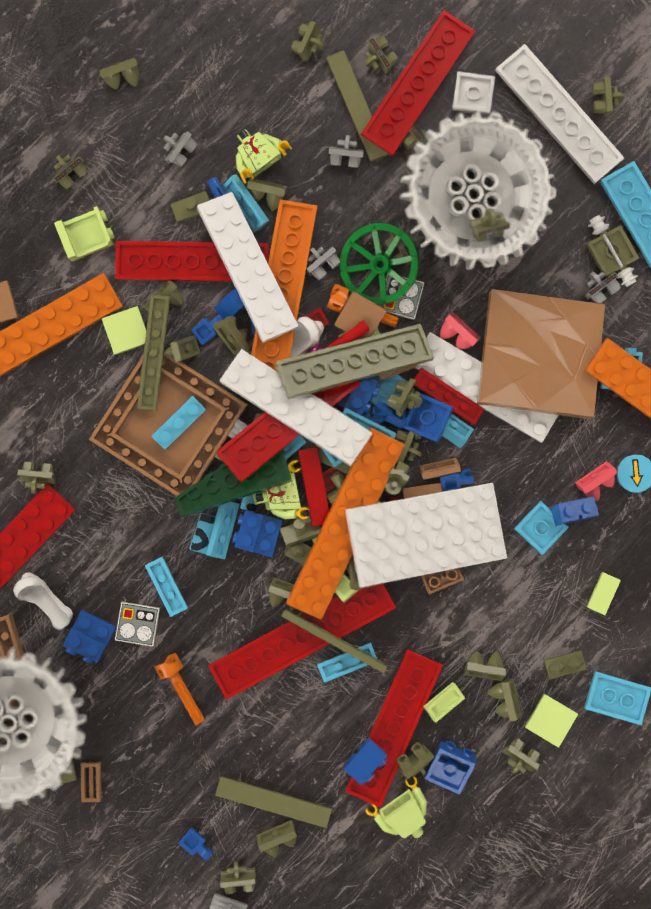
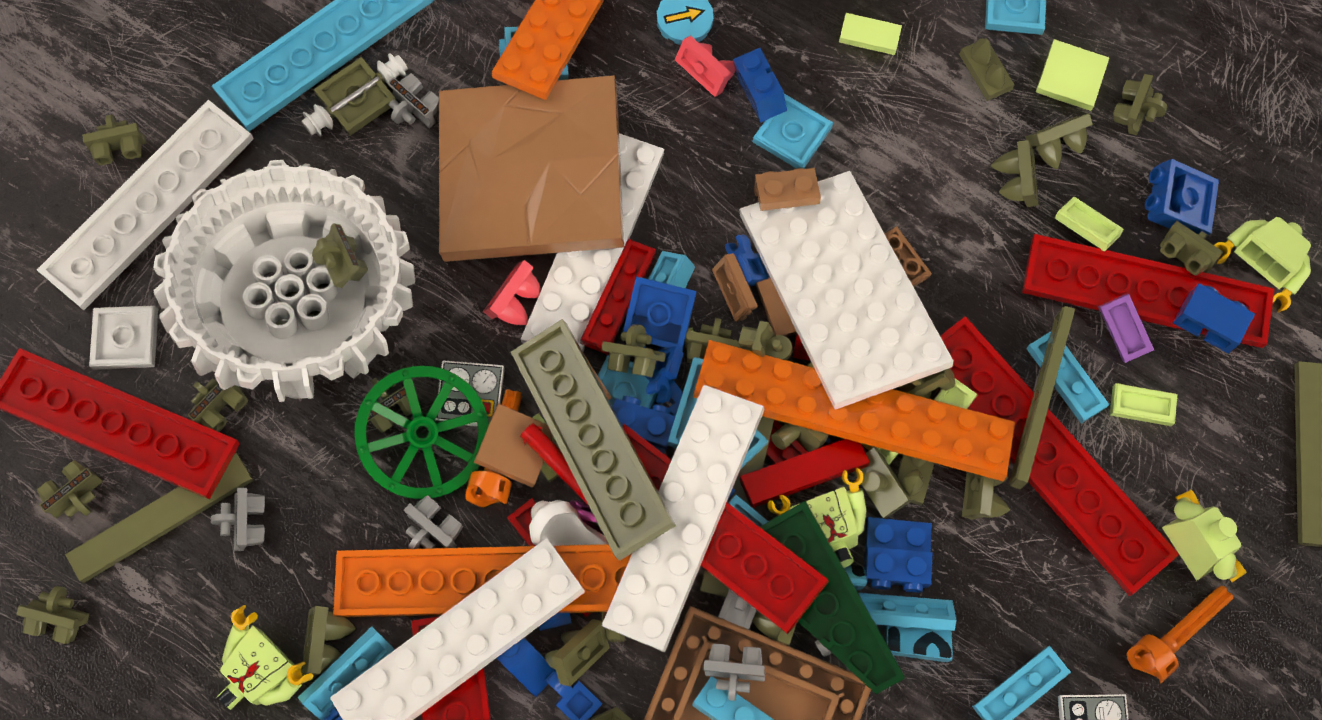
camera: 105 degrees left, 15 degrees down
none -> light grey hips [703,644,766,701]
none -> medium nougat bracket [754,168,821,211]
none -> medium lavender tile [1098,294,1154,363]
none -> yellowish green tile [1110,383,1177,426]
none -> yellowish green torso [1162,490,1247,583]

